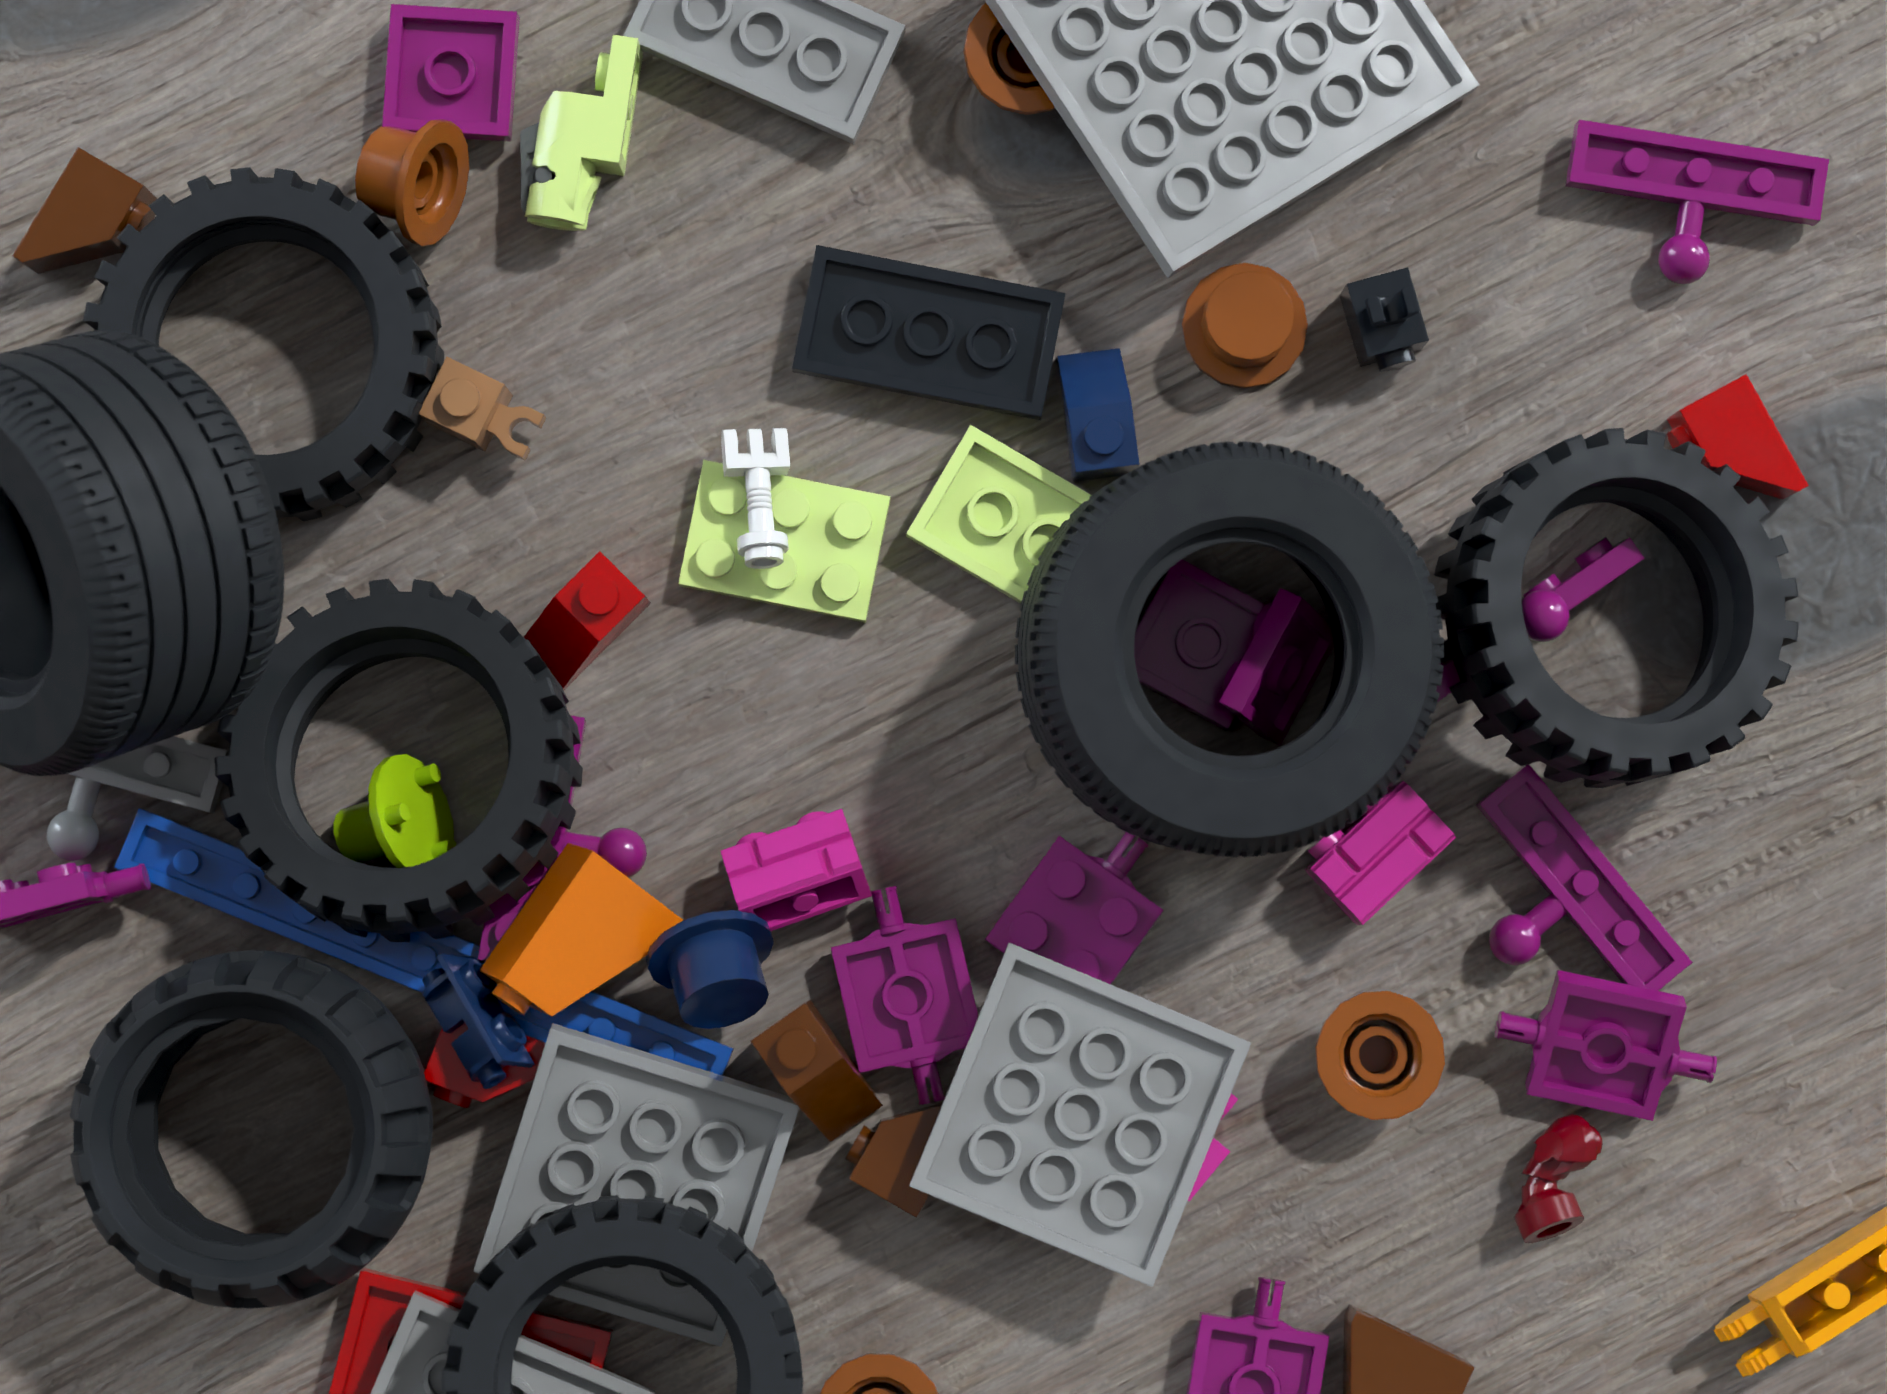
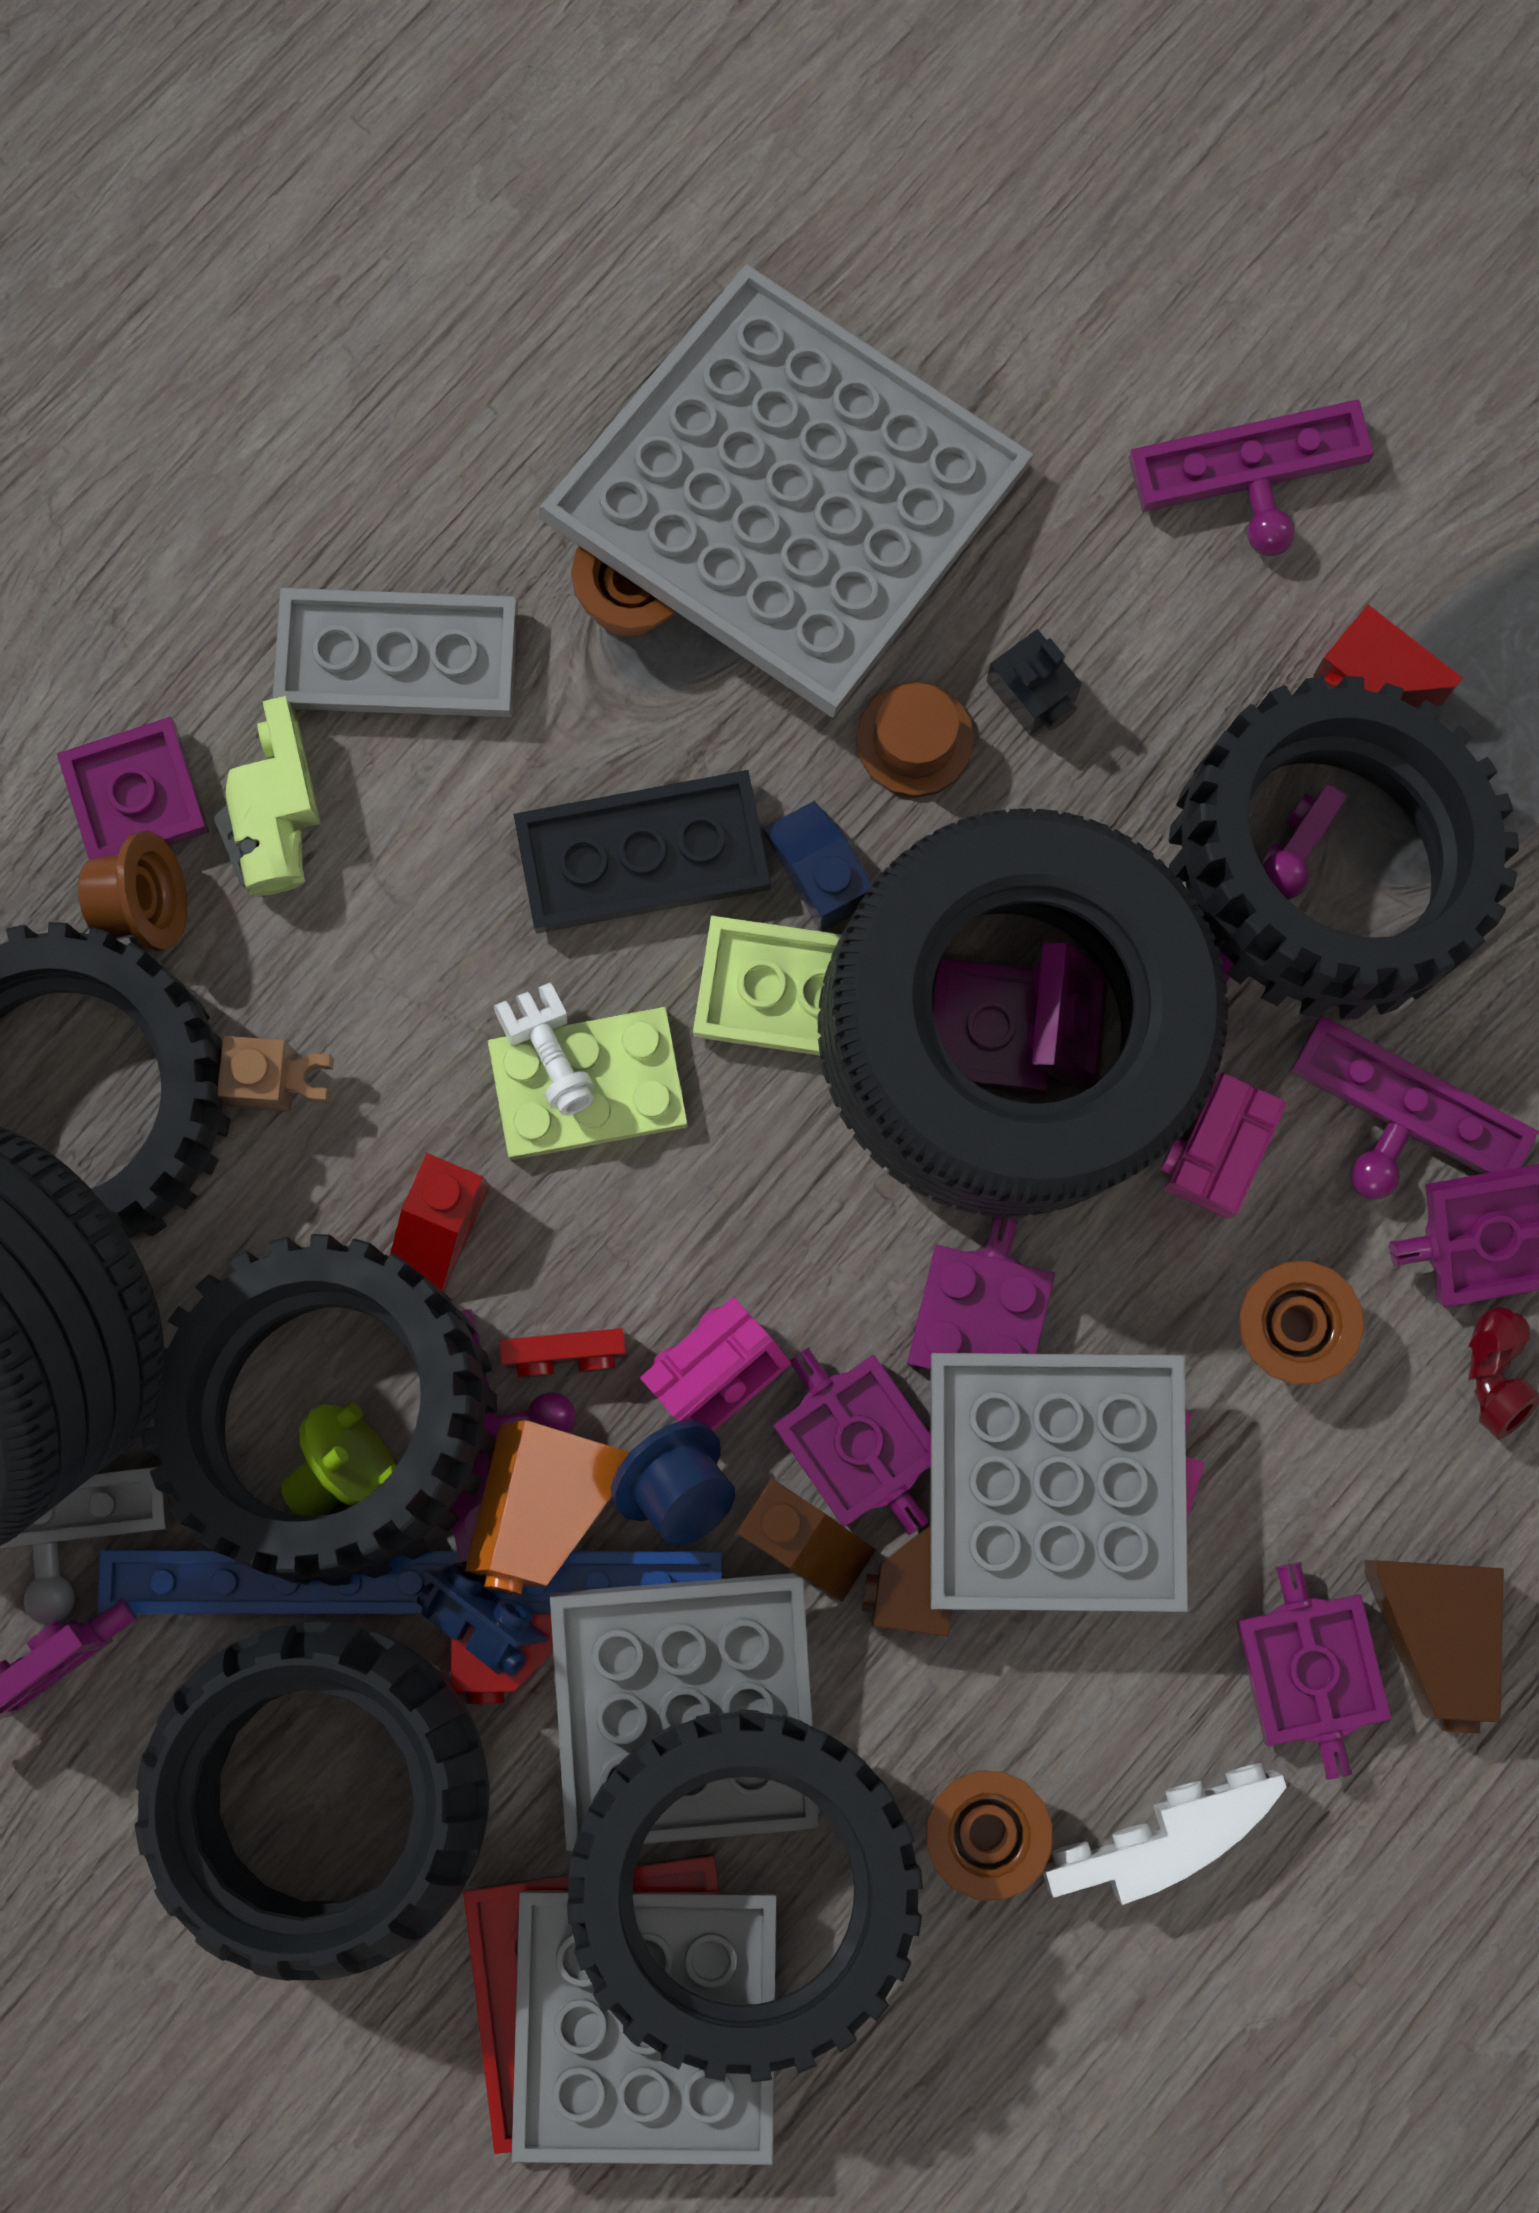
camera: 15 degrees left, 5 degrees down
none -> red plate [499,1328,629,1378]

